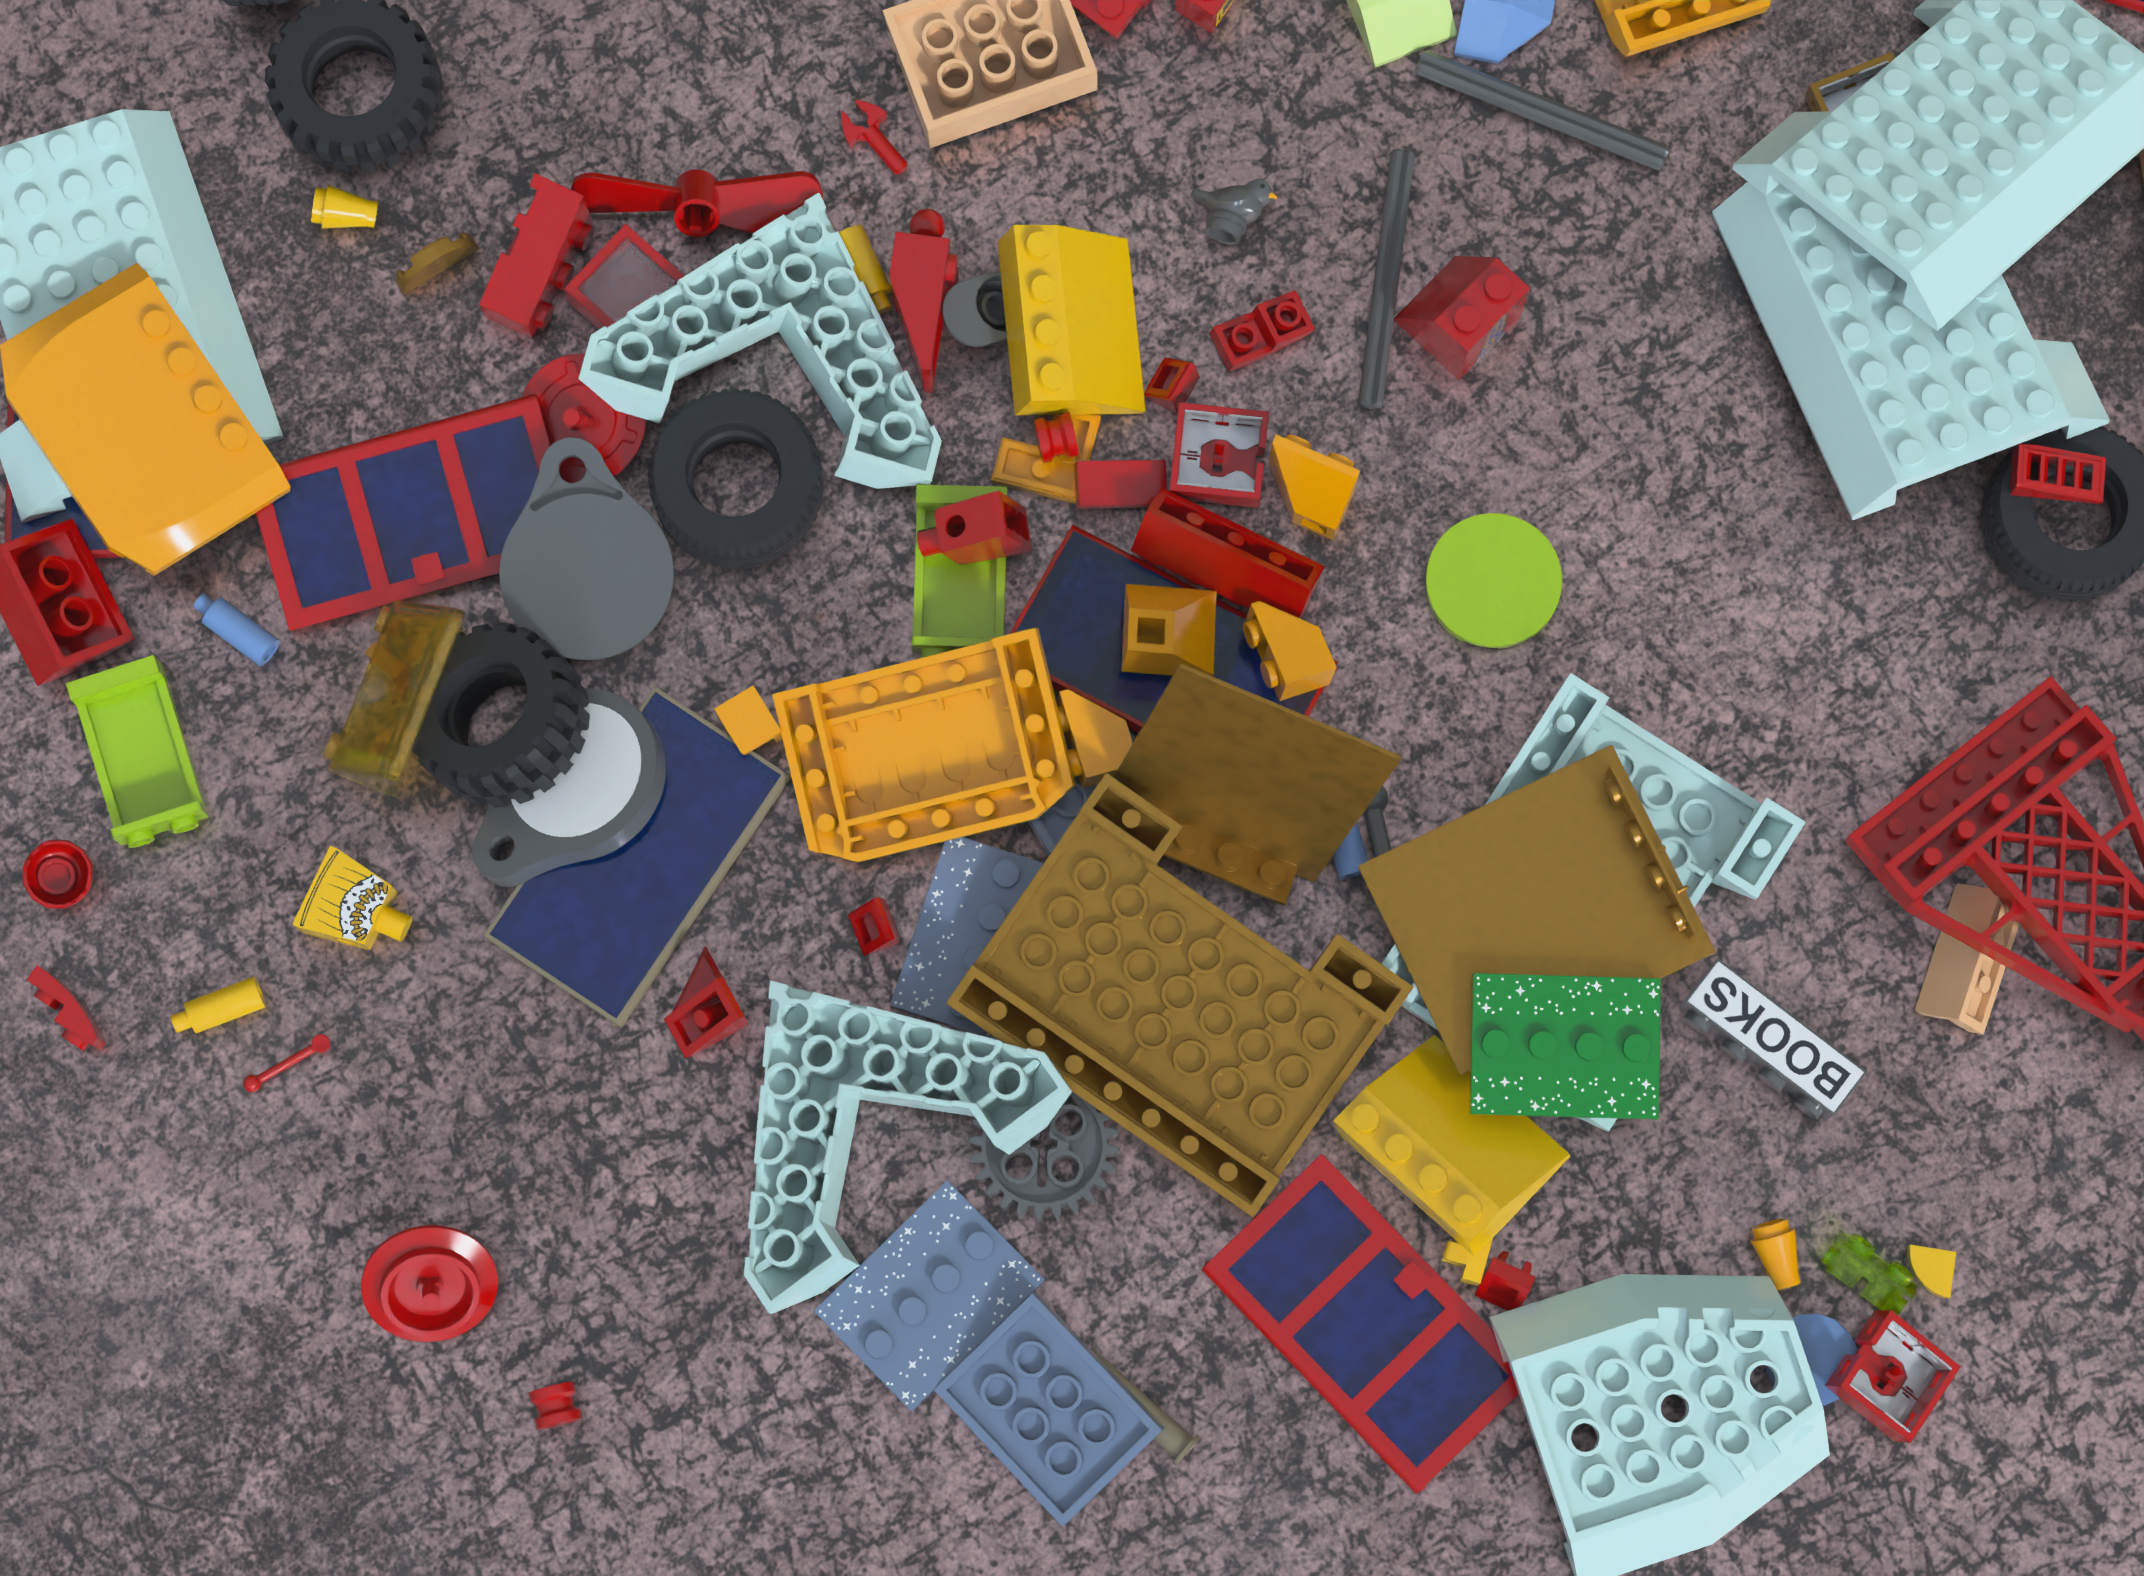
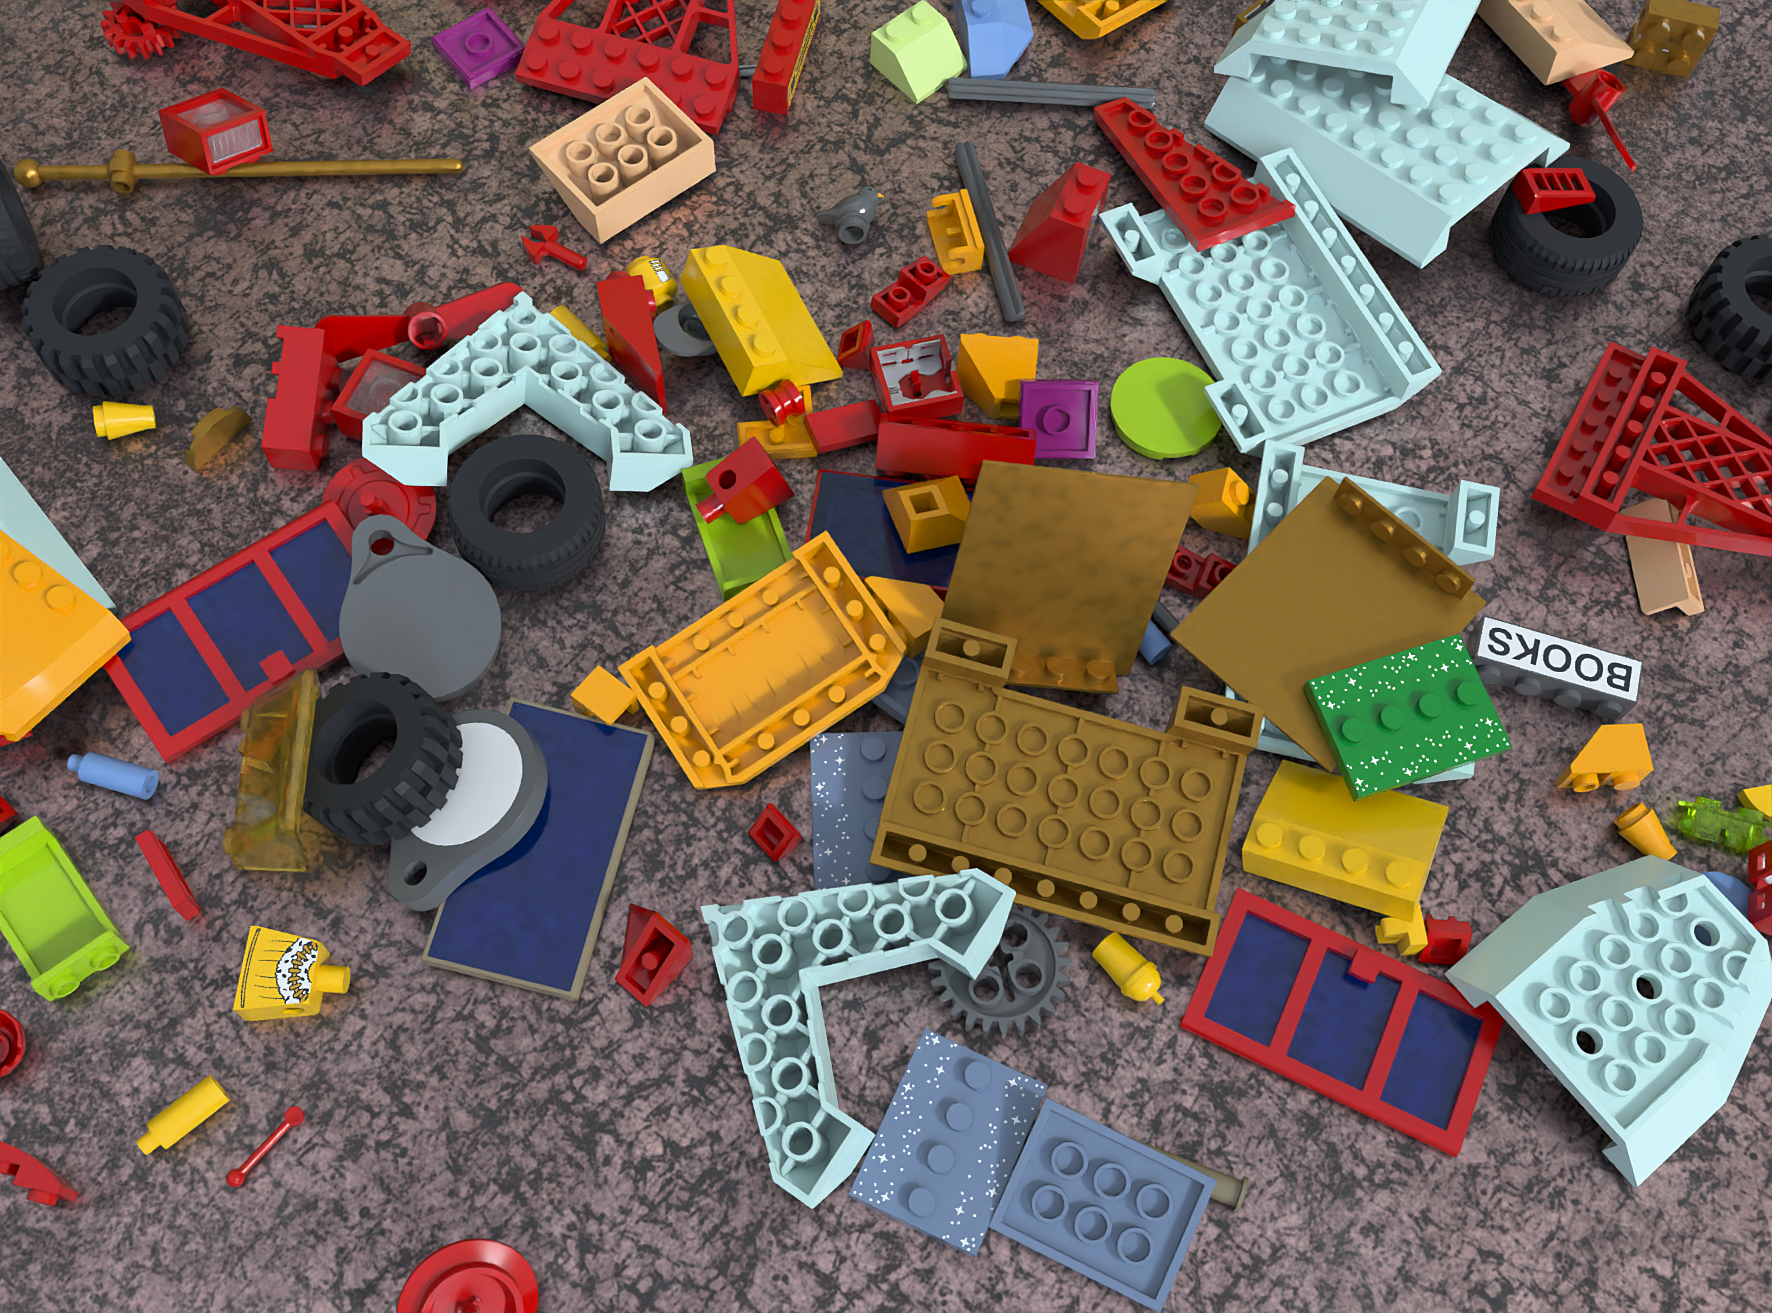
camera: 25 degrees left, 15 degrees down
none -> red tile [134,829,201,921]
none -> yellow head [625,256,678,314]
none -> light orange hinge [926,189,984,275]
none -> magenta tile [1018,379,1099,458]
none -> yellow piece [1092,932,1165,1006]
none -> red wing [1093,97,1296,252]
none -> light aqua slope [1098,147,1442,458]
none -> red slope [1164,544,1237,599]
none -> light orange slope [1189,467,1256,541]
none -> light orange slope [1555,723,1654,792]

